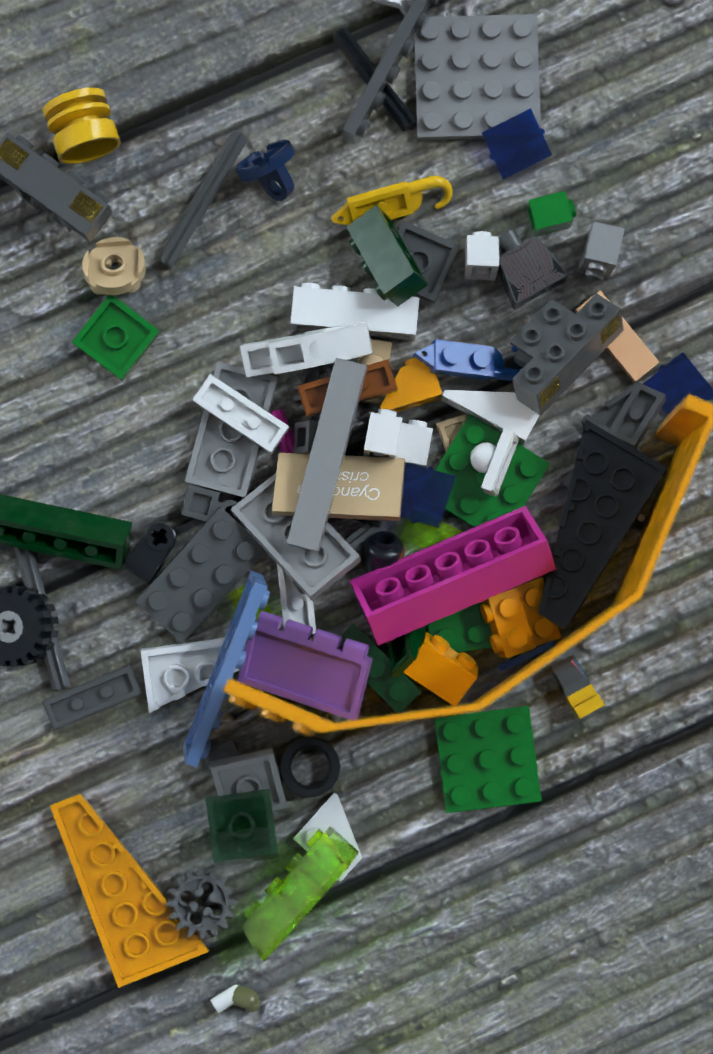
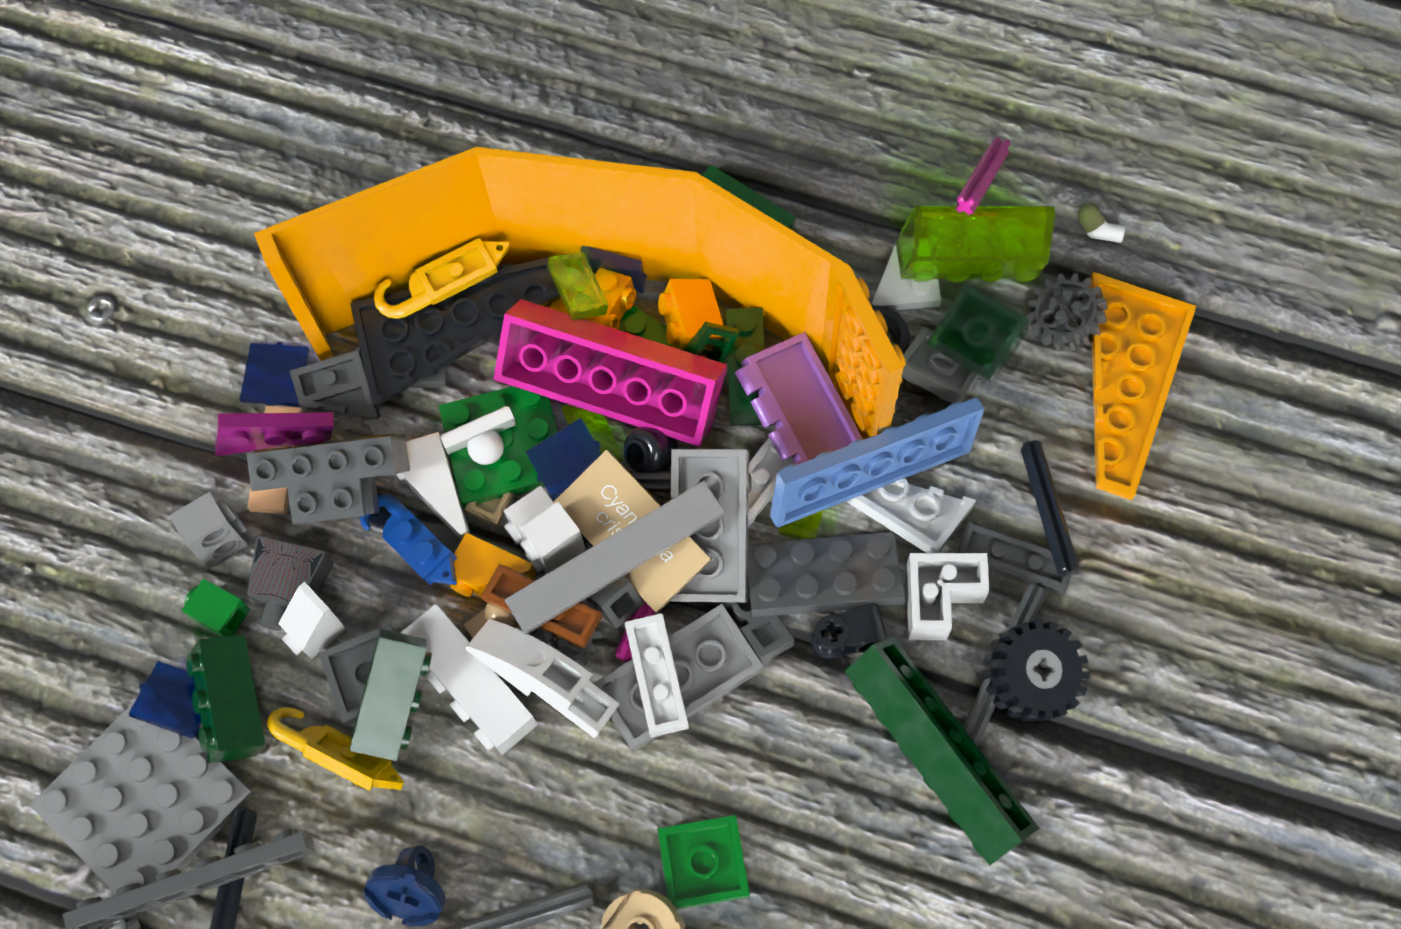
camera: 135 degrees left, 15 degrees down
none -> dark green brick [186,635,265,763]
none -> magenta wing [215,412,334,457]
none -> yellow plate [374,237,510,319]
none -> clear neon green plate [547,252,608,320]
none -> white brick [906,553,989,640]
none -> dark pink axle [955,137,1010,215]
none -> black axle [1021,440,1079,577]

